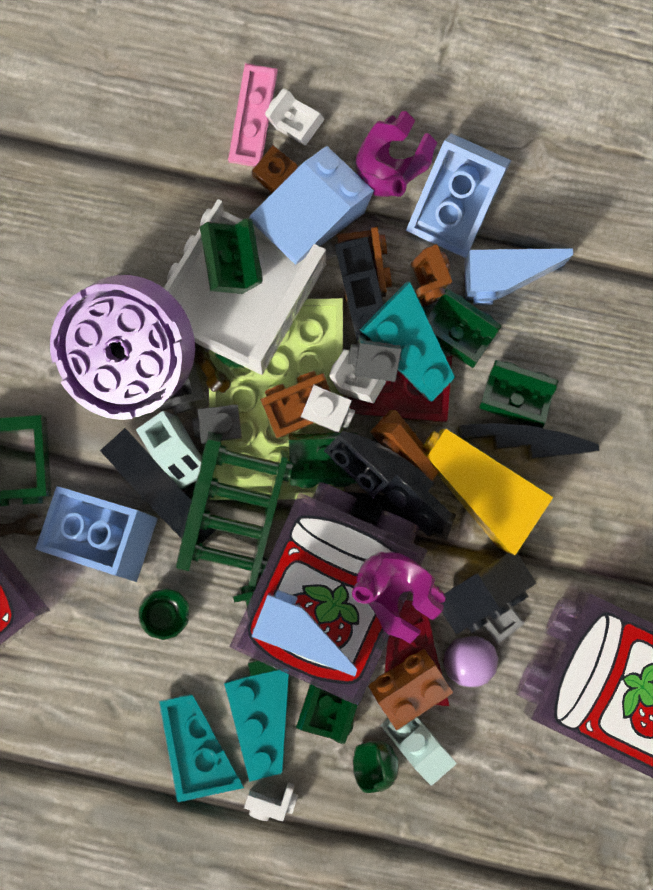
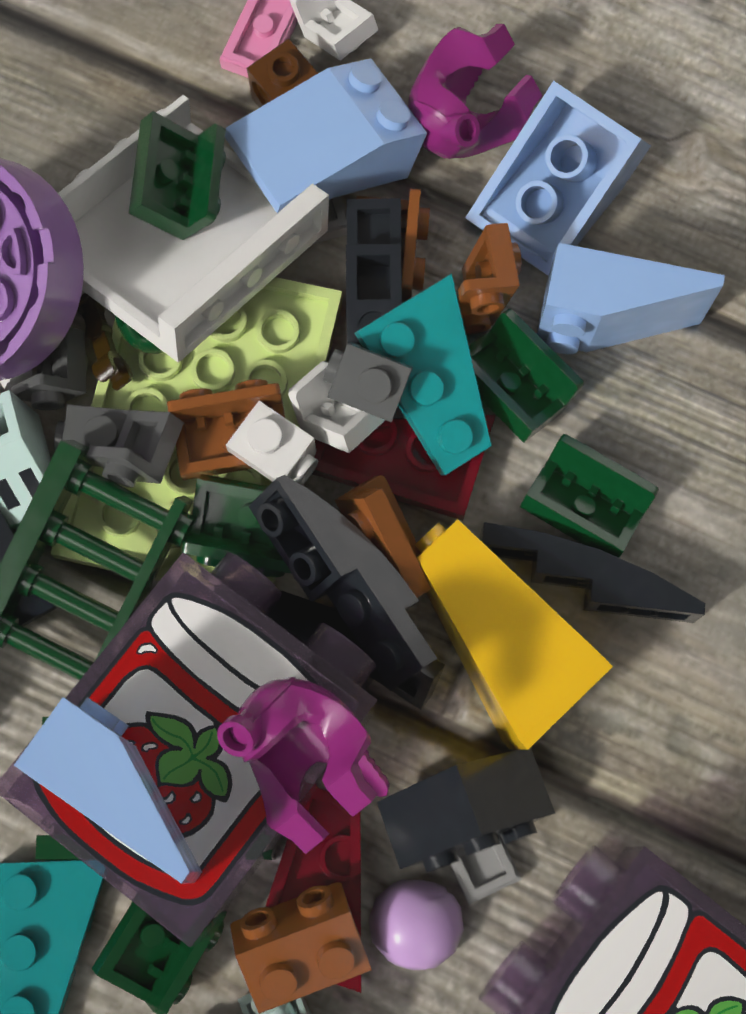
camera: 15 degrees right, 10 degrees down
none -> dark grey bracket [86,410,184,487]

